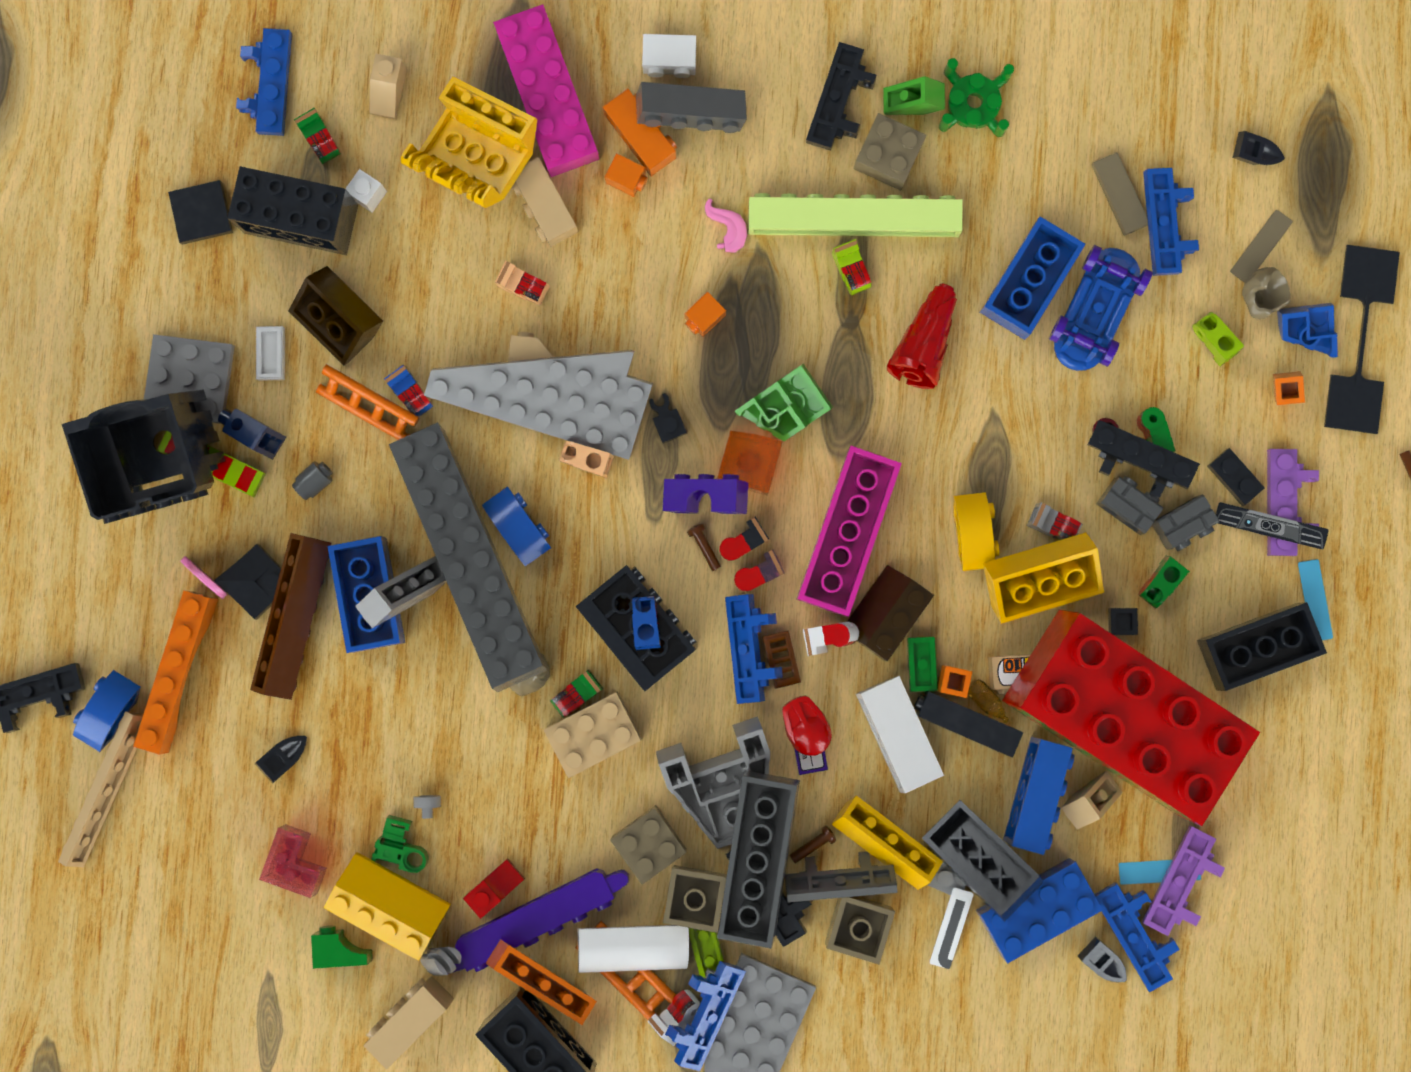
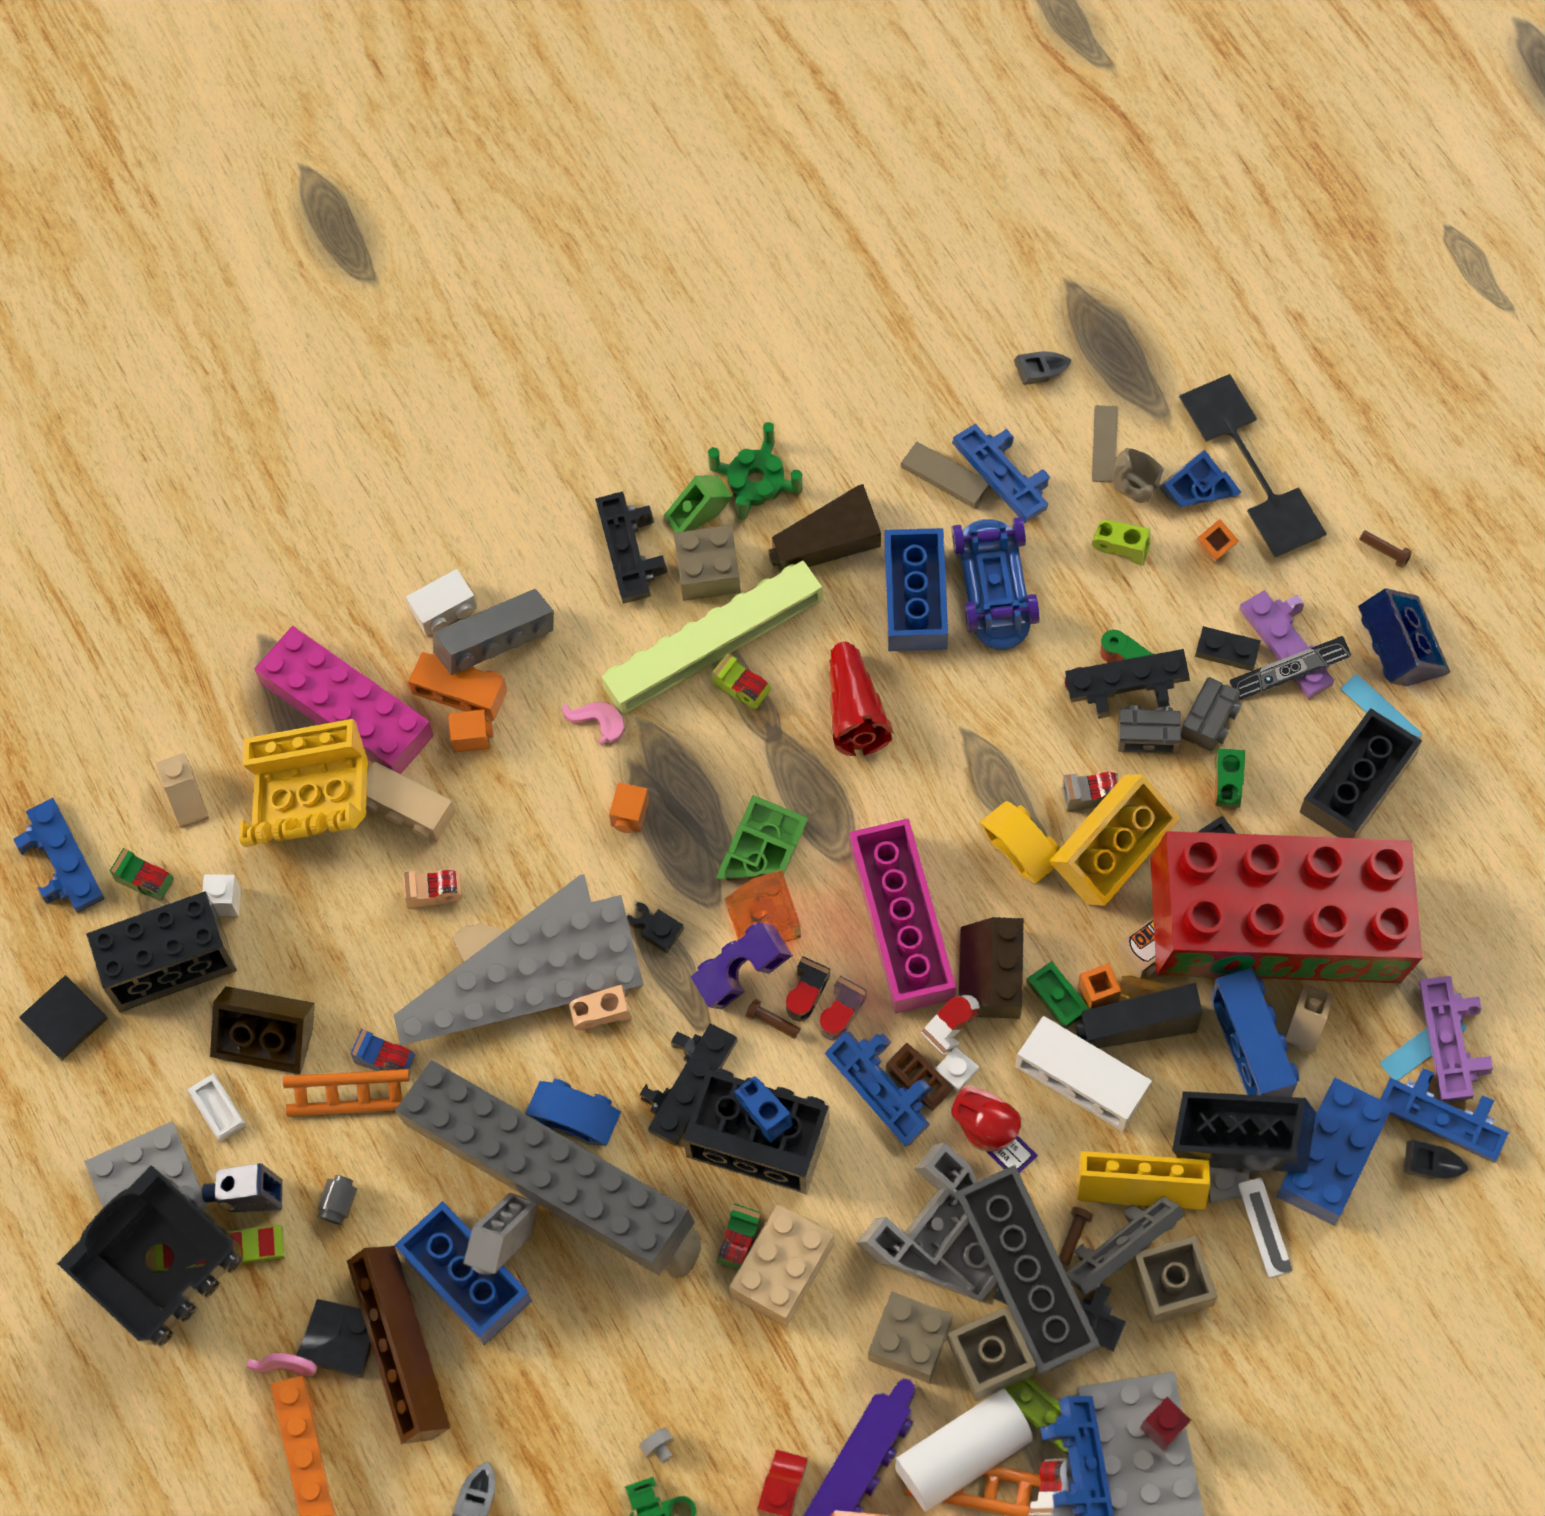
camera: 30 degrees left, 20 degrees down
none -> black hinge [640,1023,738,1146]
none -> dark brown slope [768,484,881,573]
none -> white plate [935,1047,979,1093]
none -> dark red brick [1140,1397,1192,1451]
none -> clear blue slope [1358,588,1451,686]

